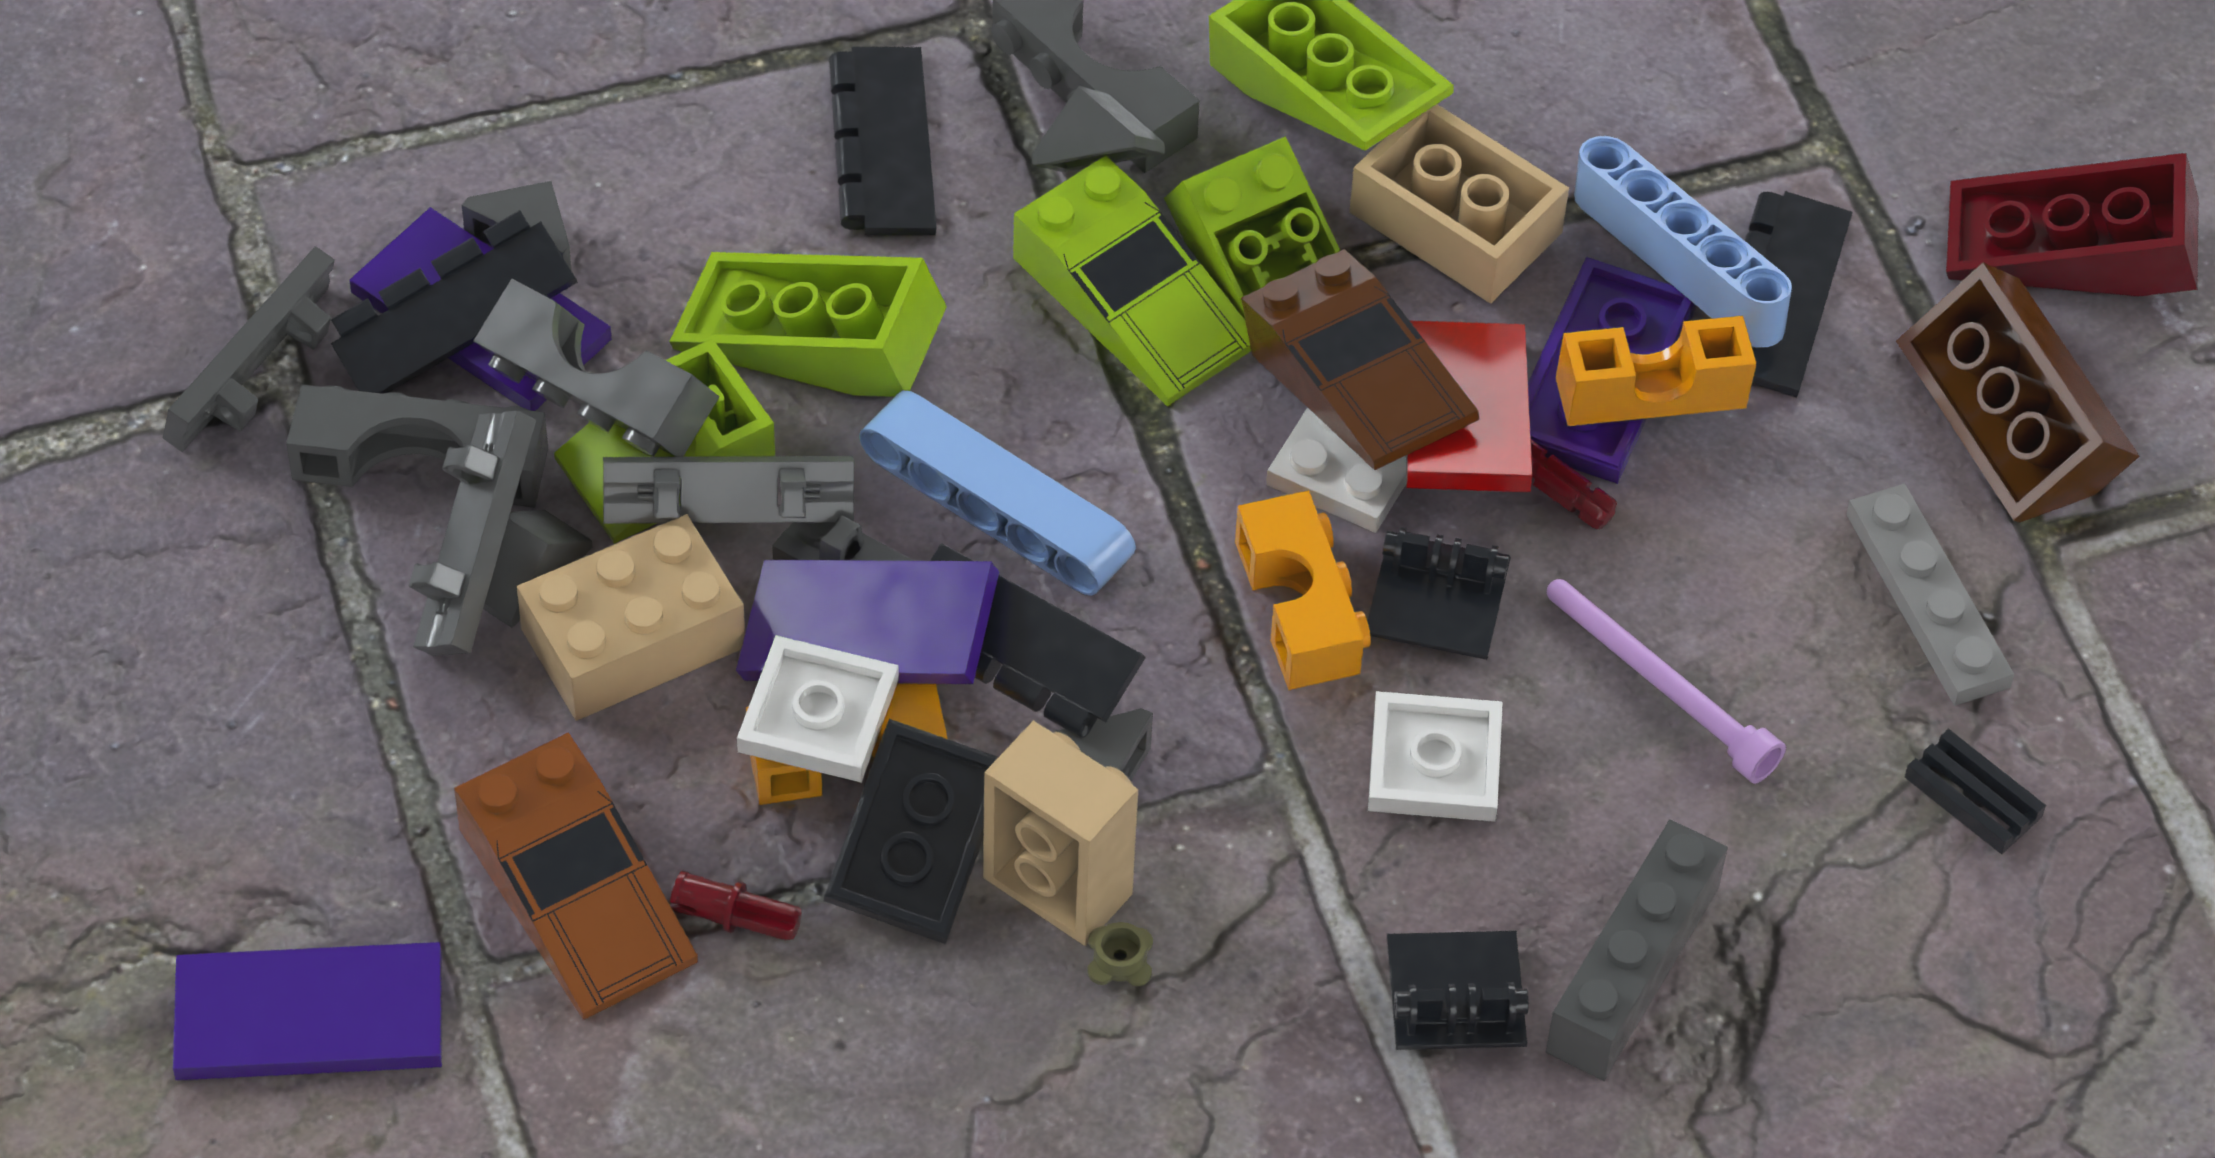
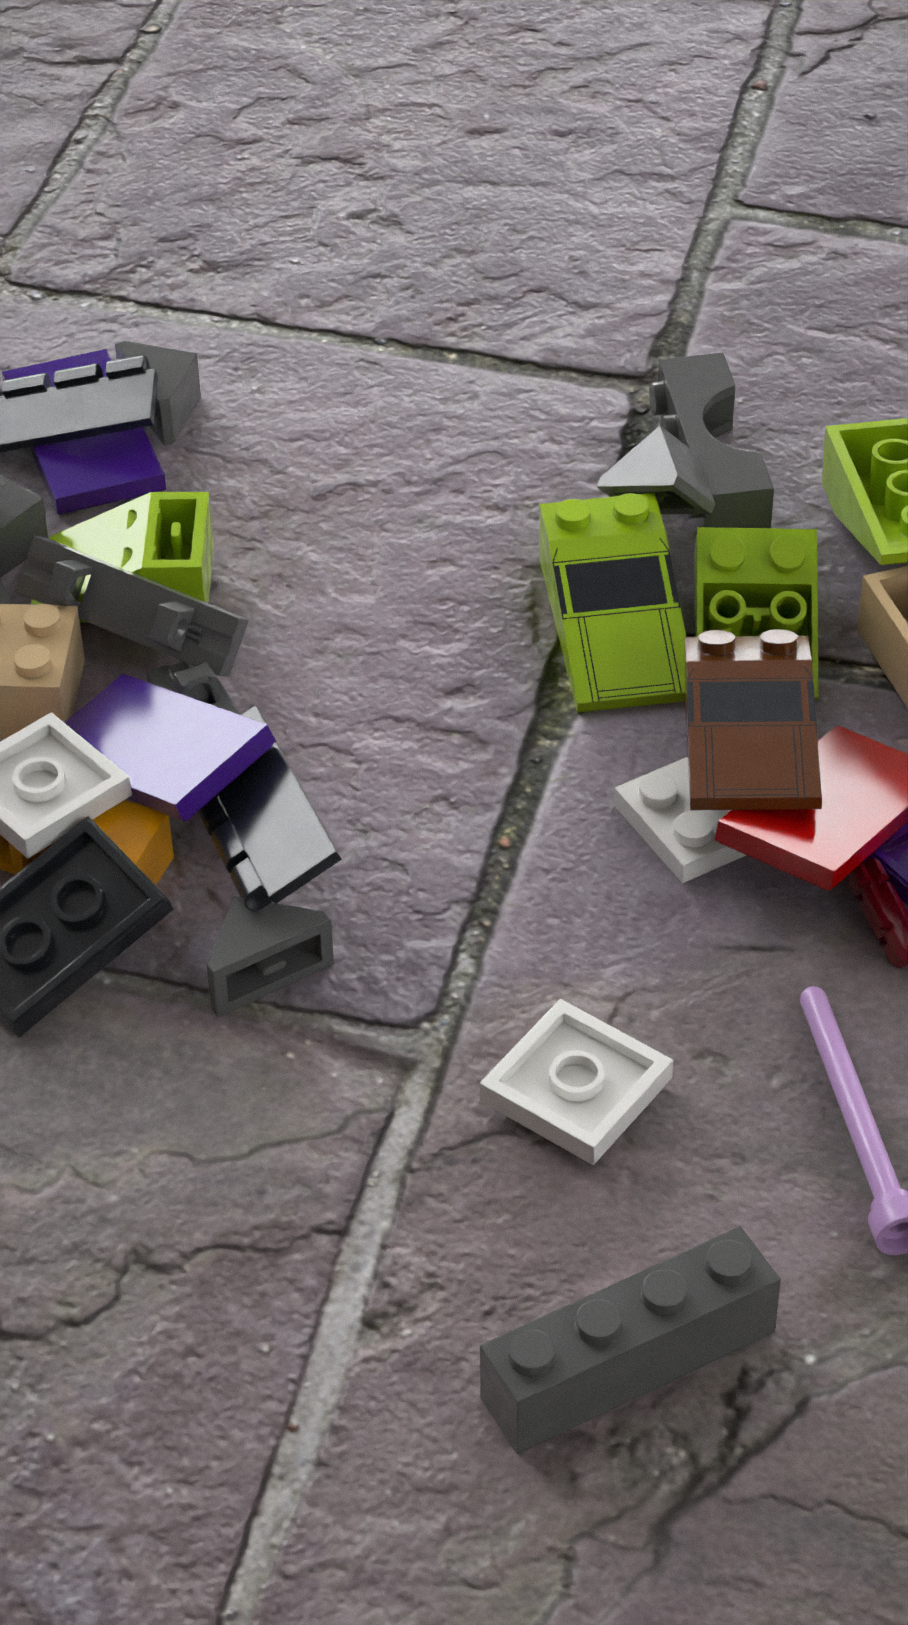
camera: 35 degrees right, 10 degrees down
dark grey arch [474,279,720,457] -> none
lime slope [669,252,947,397] -> none
black windscreen [829,46,937,236] -> none
light blue beam [859,390,1136,596] -> none
tan brick [983,720,1138,946] -> none
olive plate [1087,922,1153,986] -> none
light orange arch [1235,490,1371,690] -> none
black hinge [1367,527,1511,660] -> none
black hinge [1386,931,1529,1050] -> none

